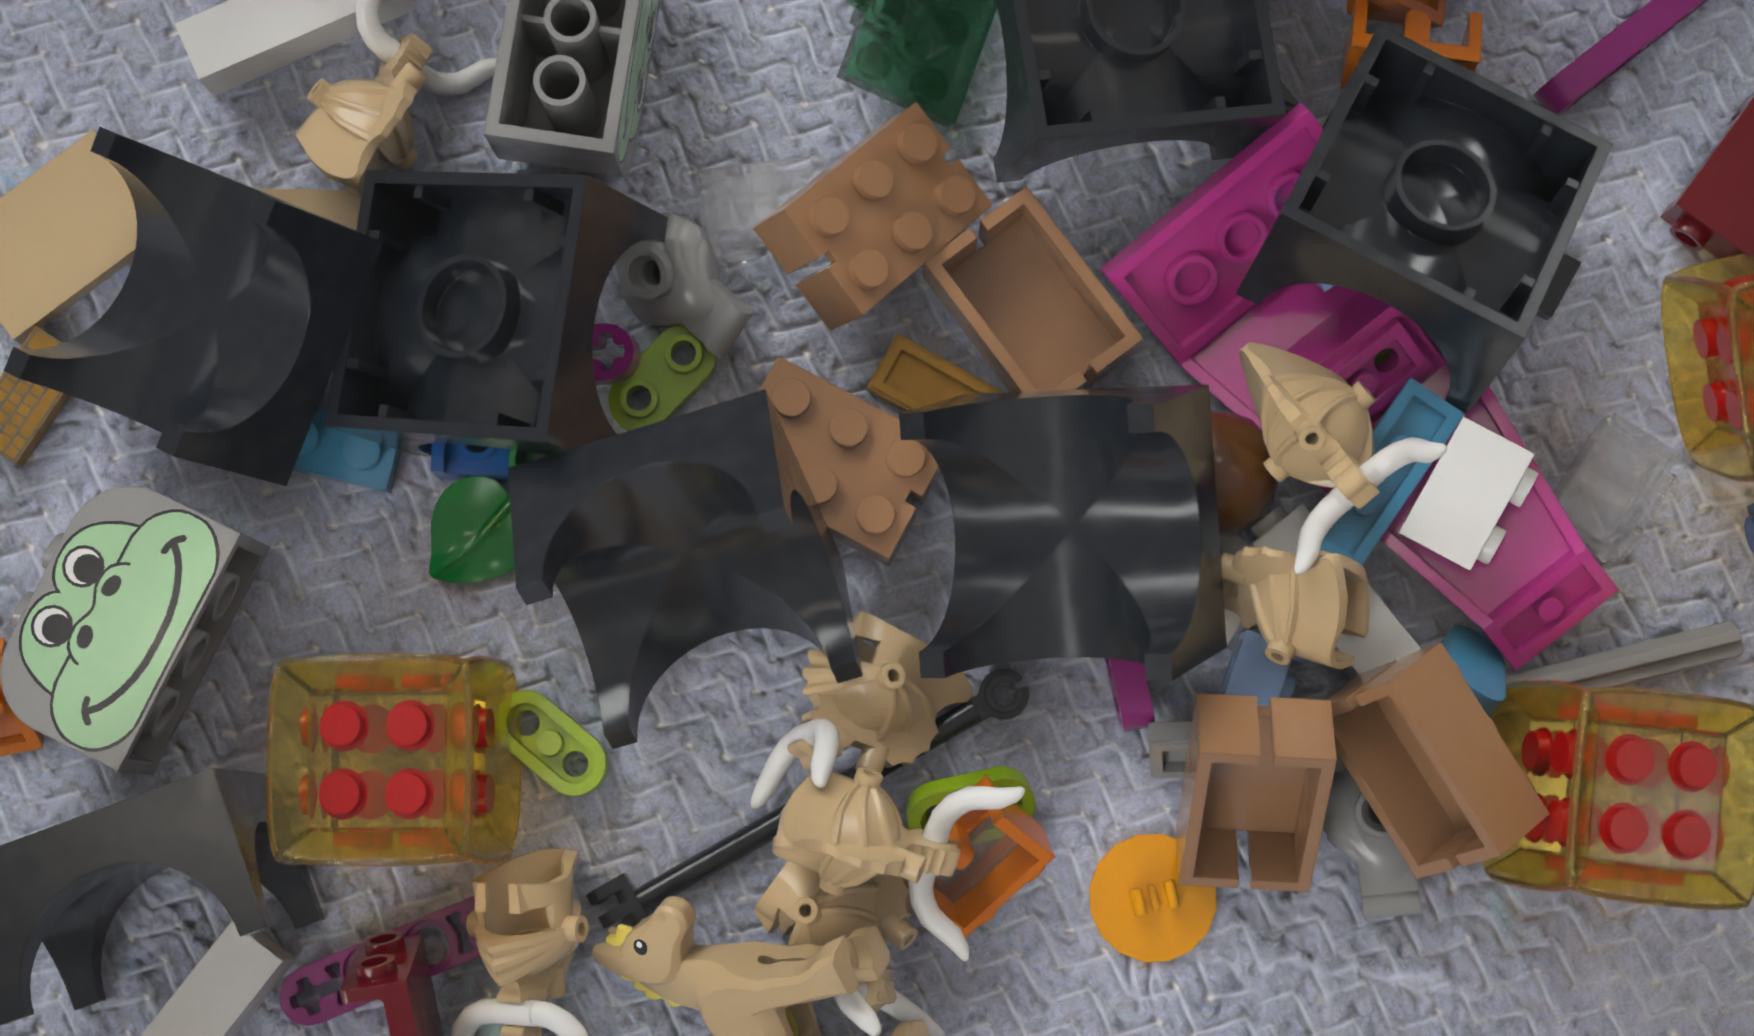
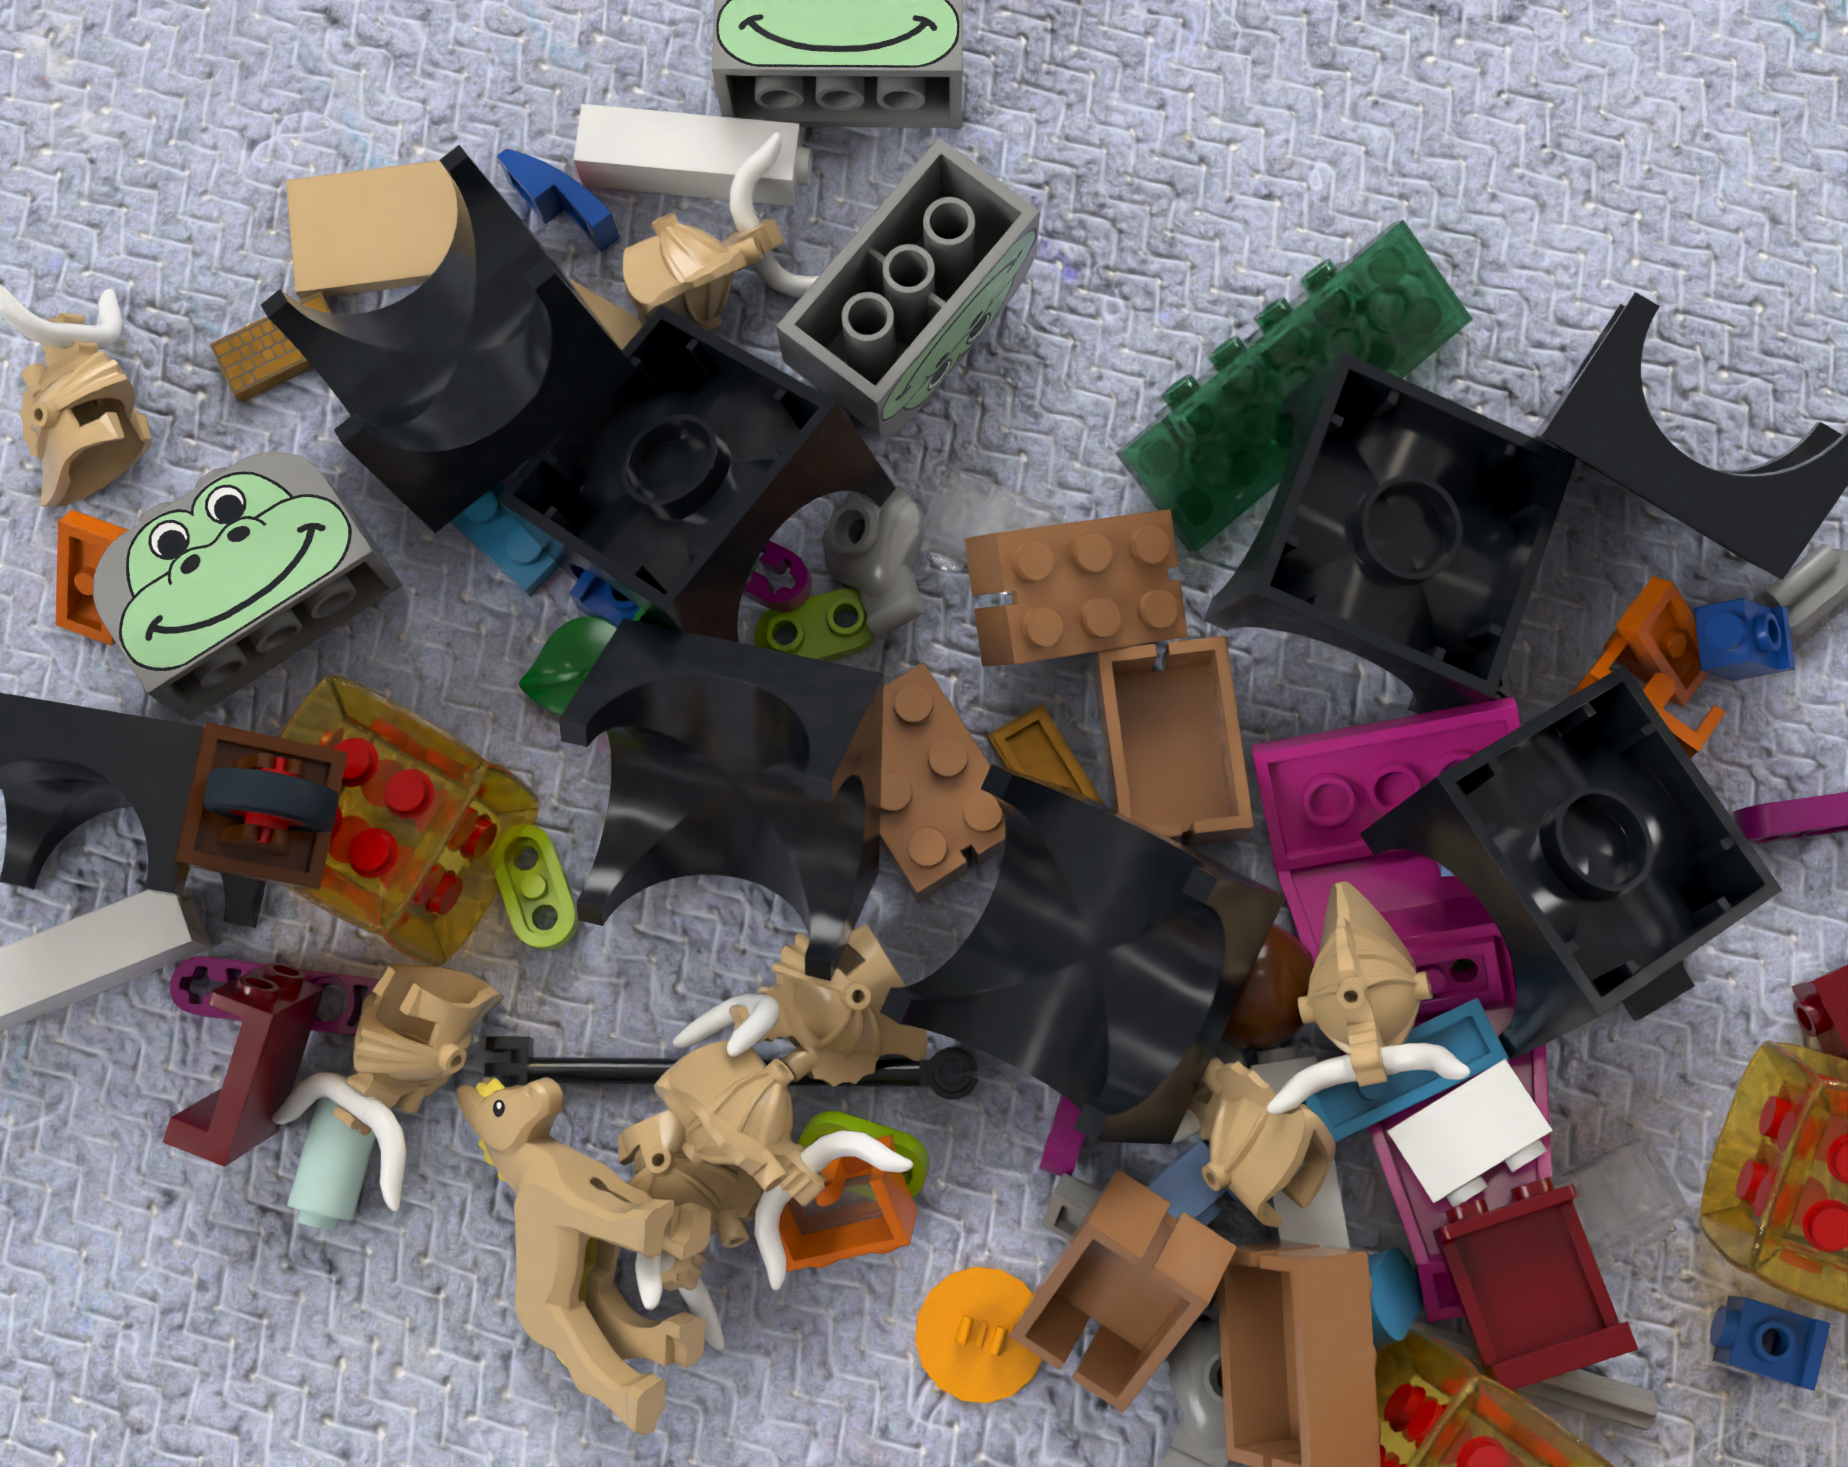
camera: 30 degrees right, 5 degrees down
none -> reddish brown plate [173,722,348,891]
none -> blue slope [497,148,620,252]
none -> dark red panel [1433,1177,1638,1394]

